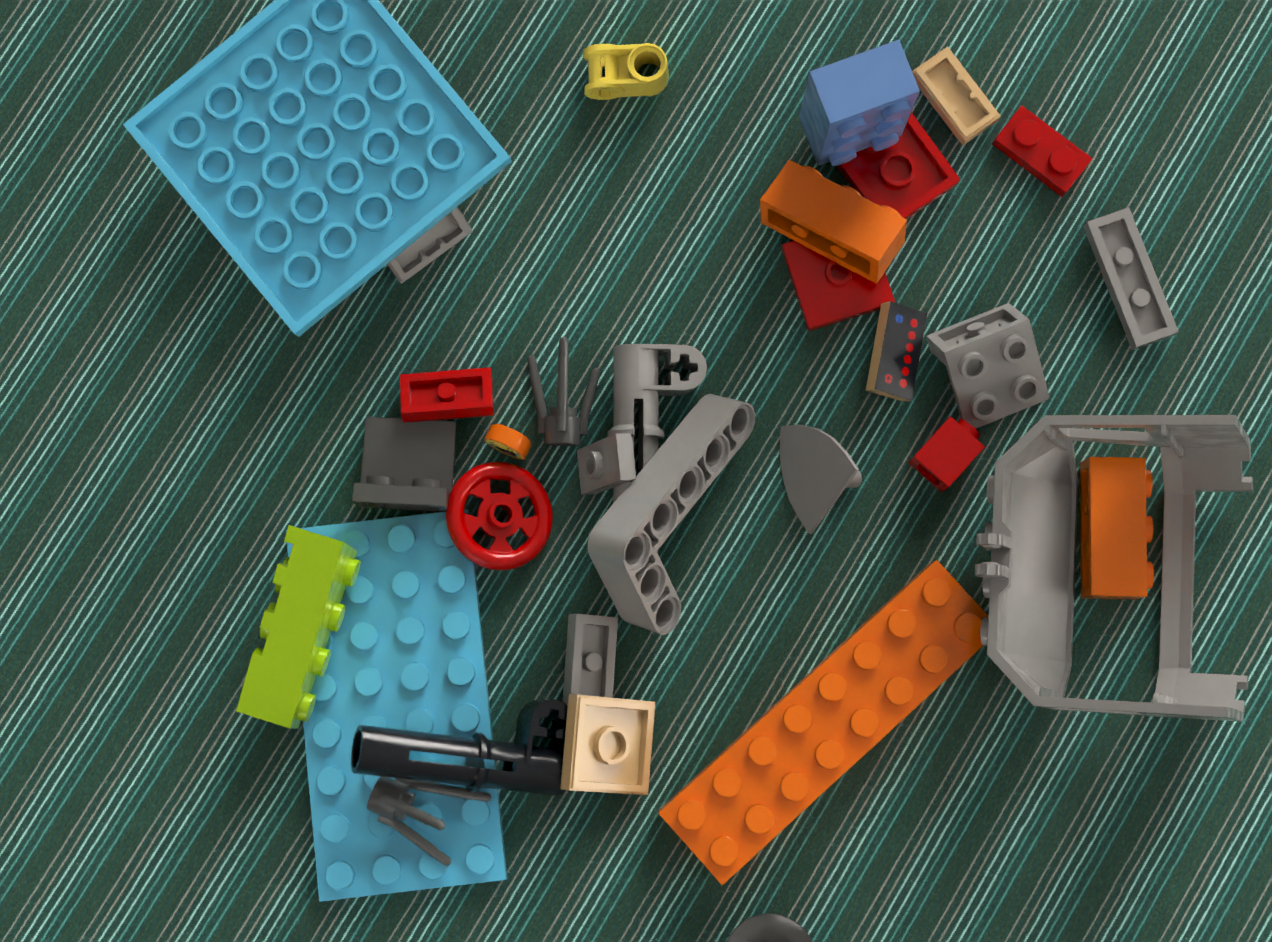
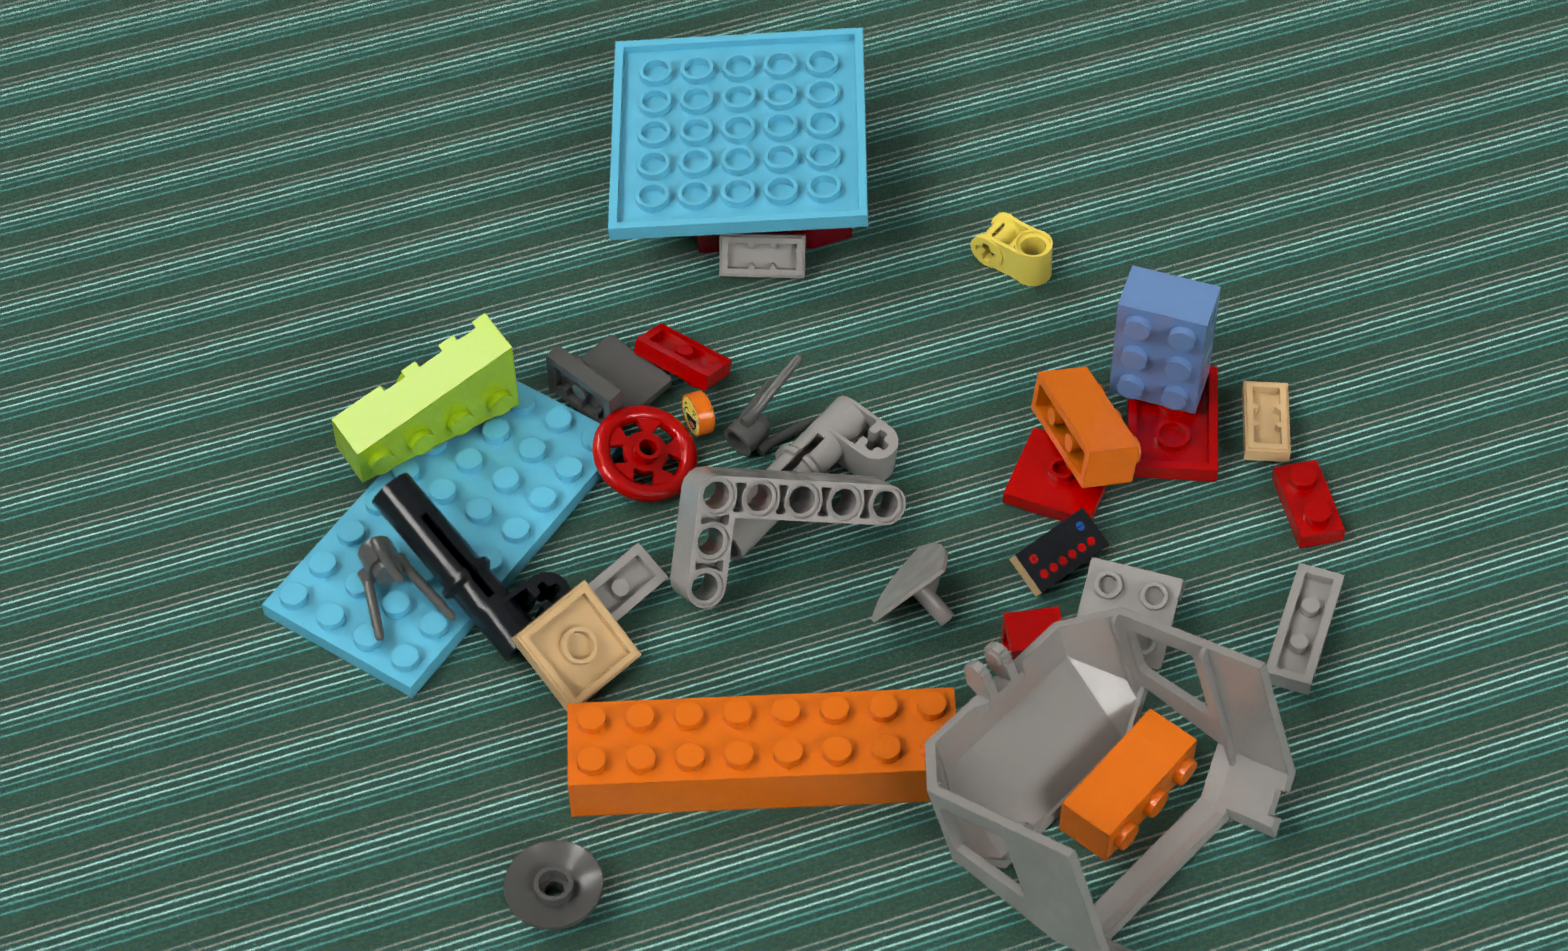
camera: 40 degrees right, 30 degrees down
light grey plate [577,433,636,495] -> none

